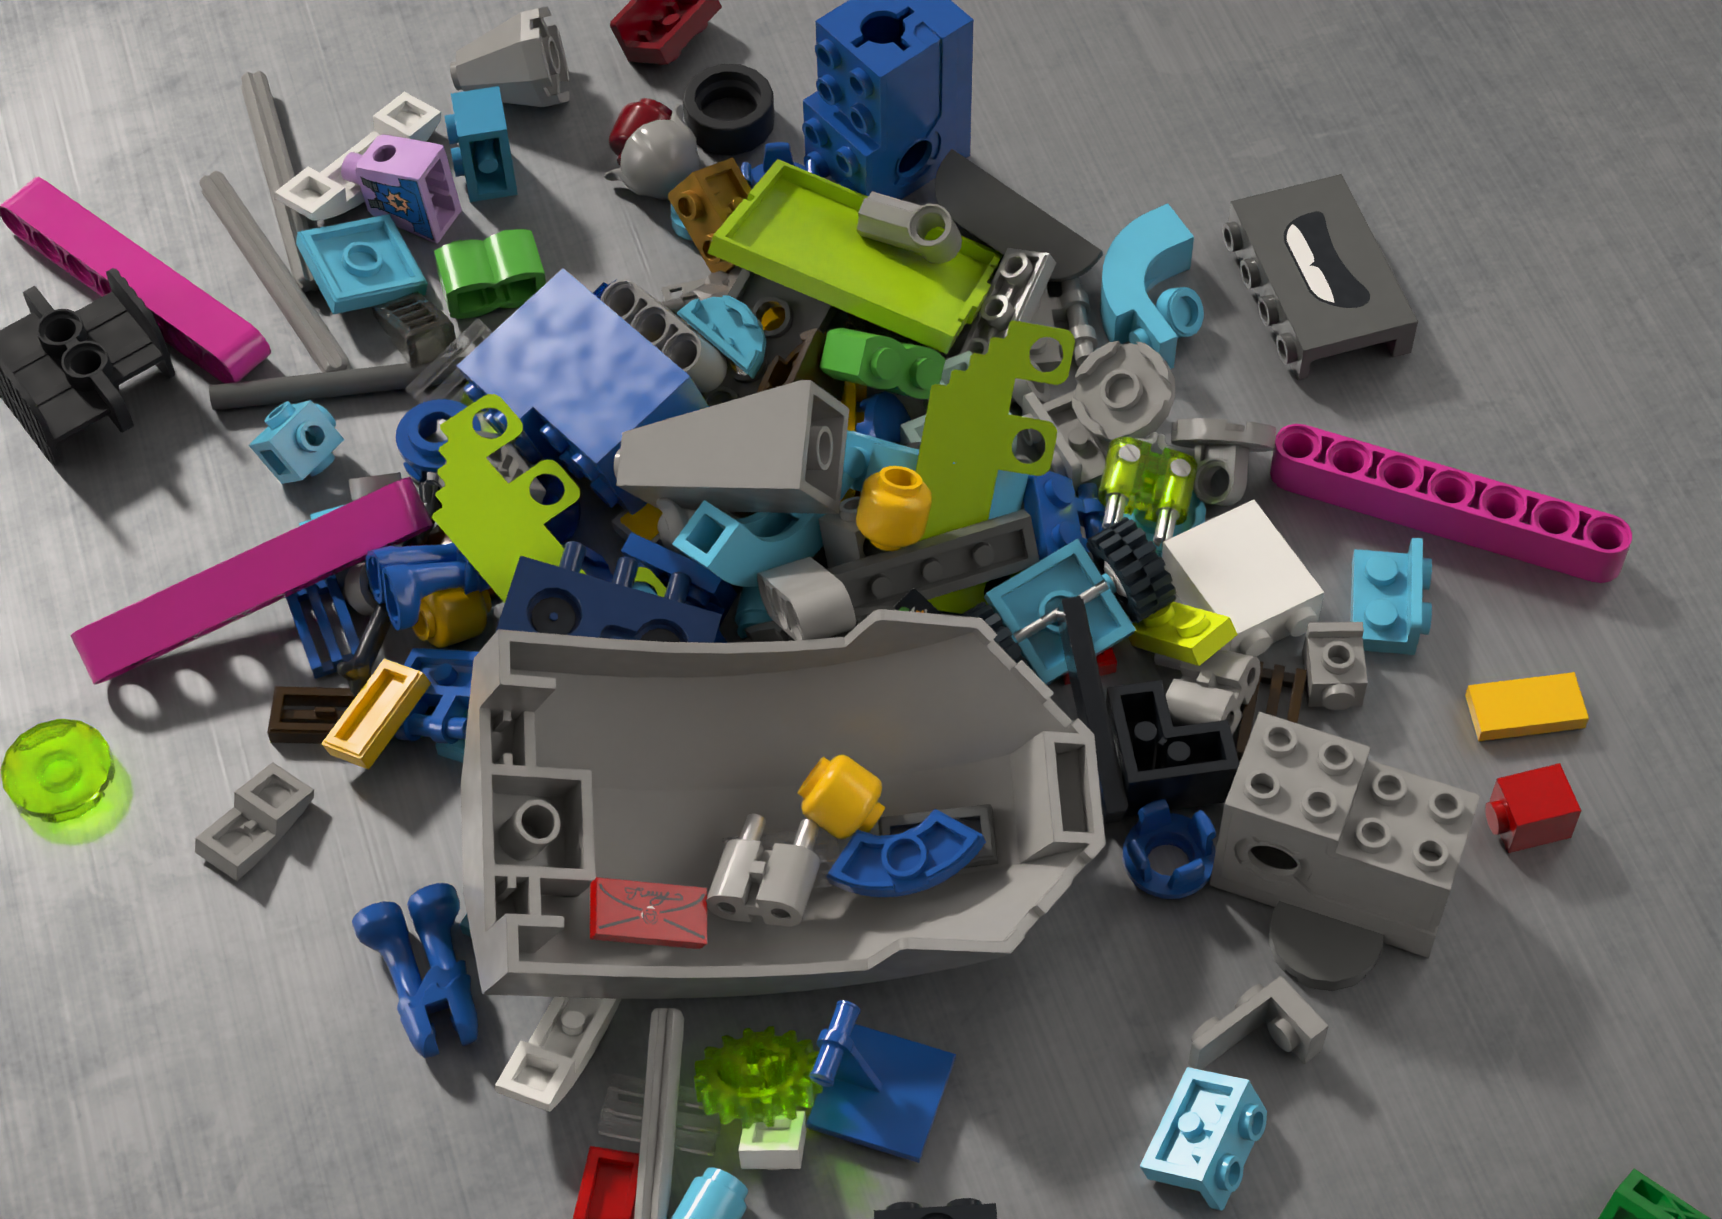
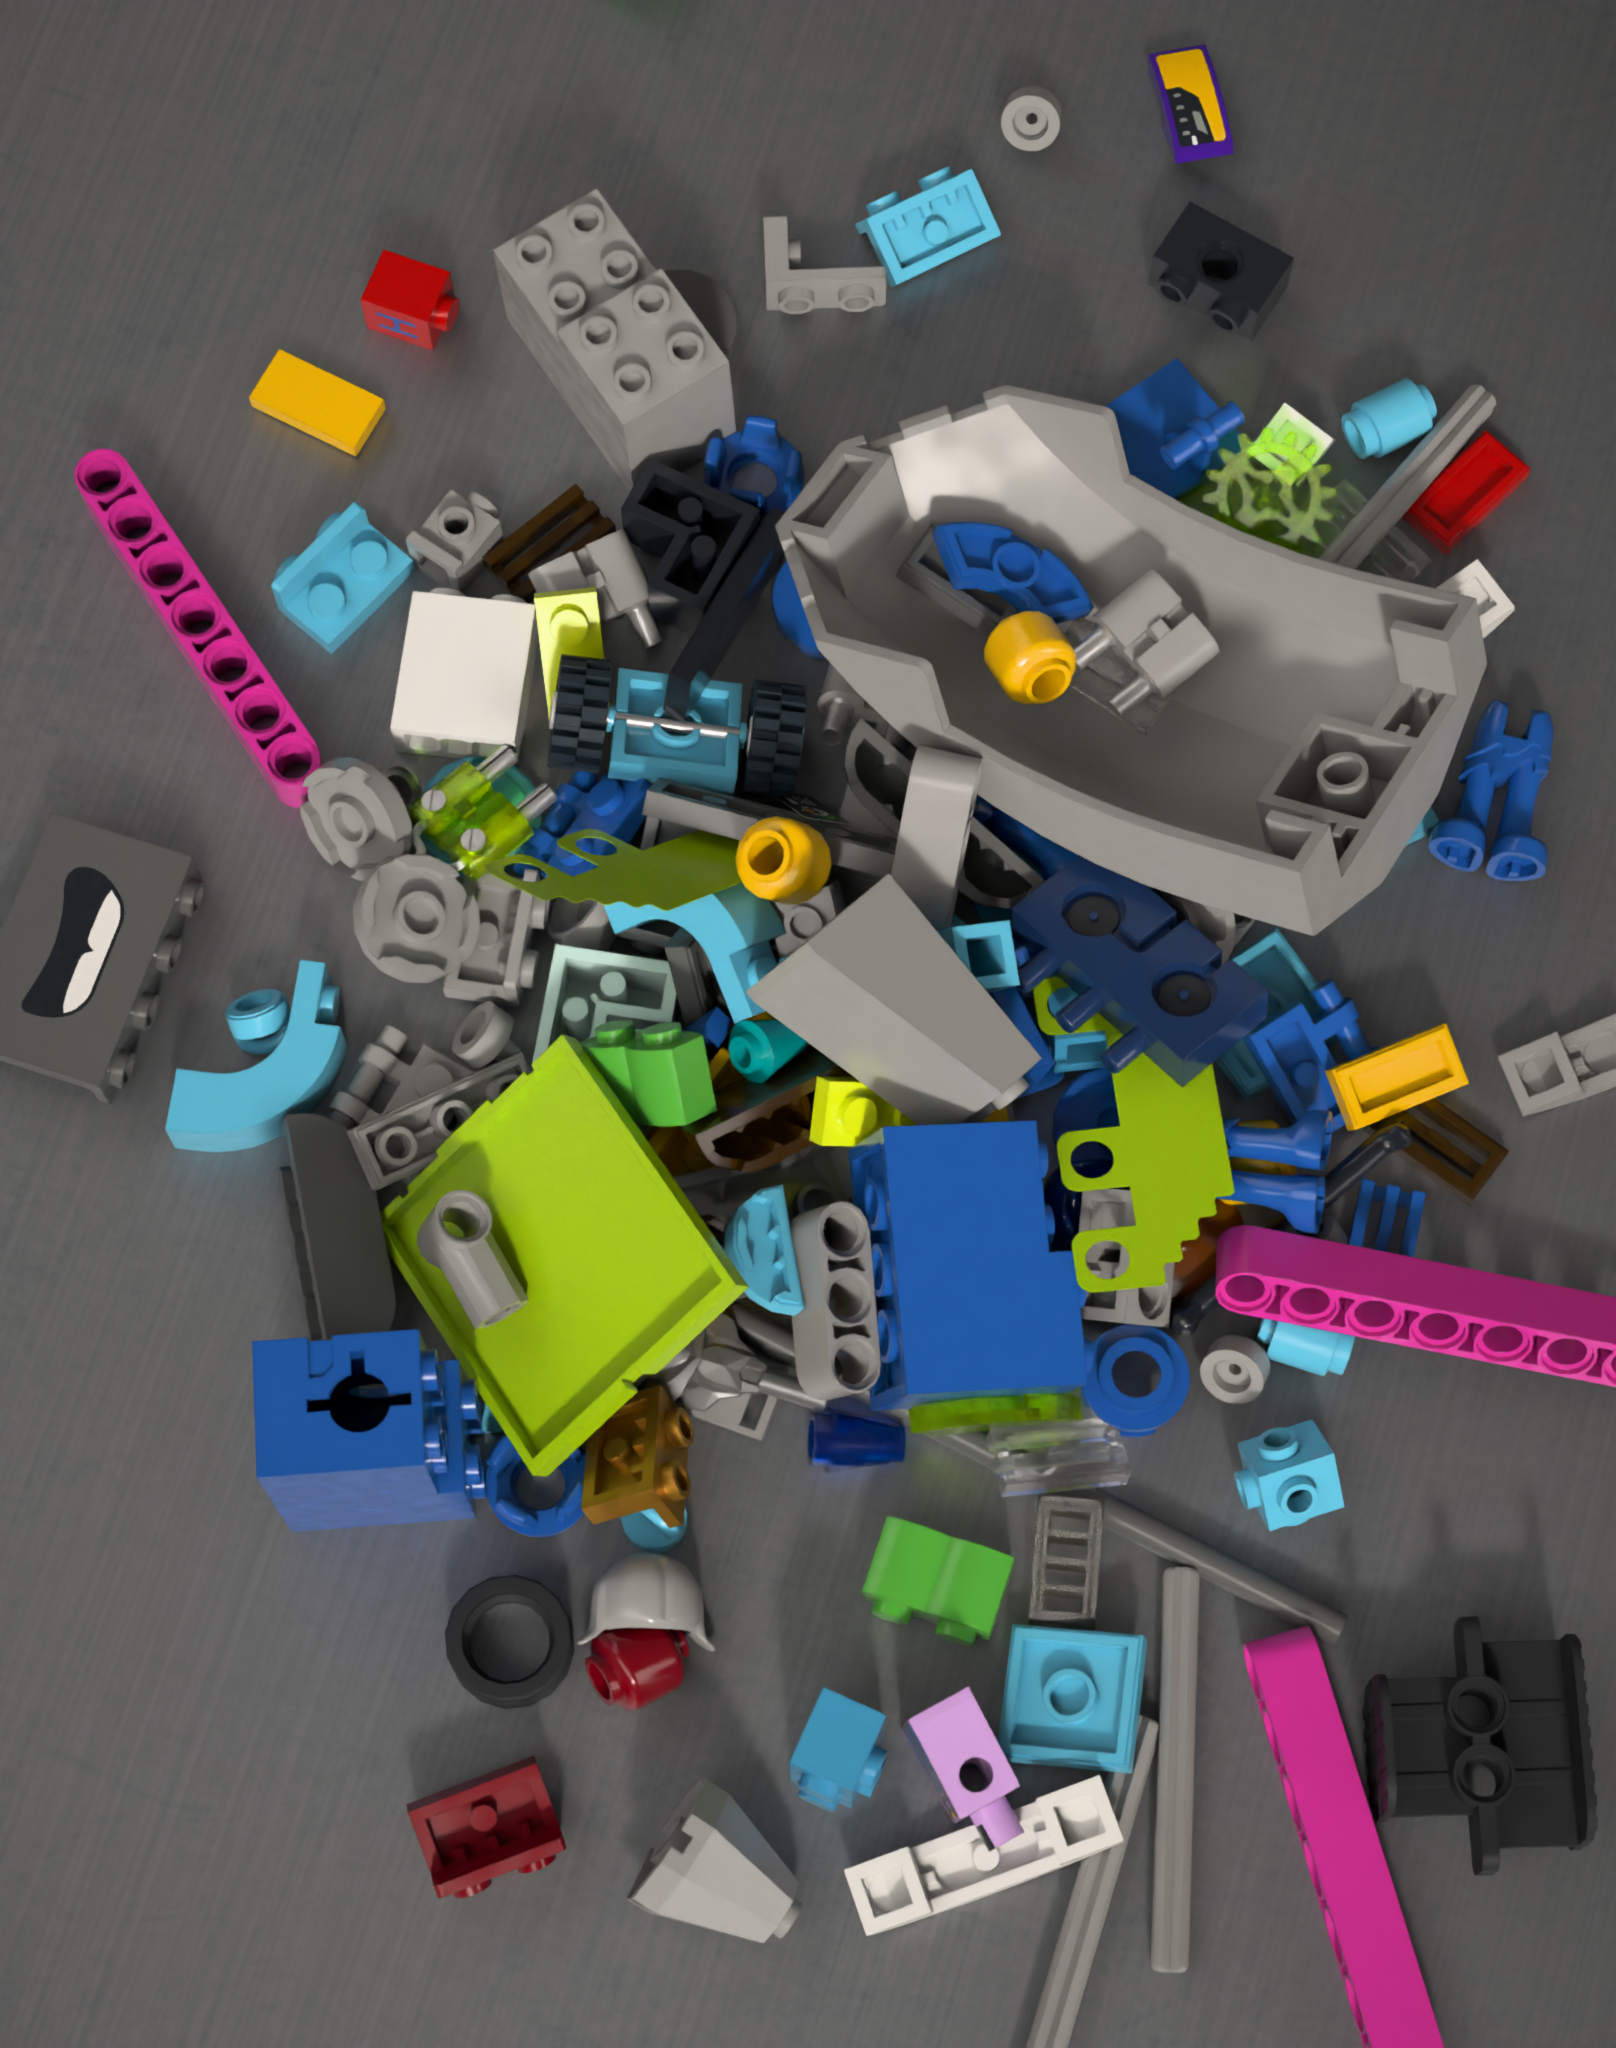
camera: 145 degrees left, 15 degrees up
red tile [590,877,707,949] -> none

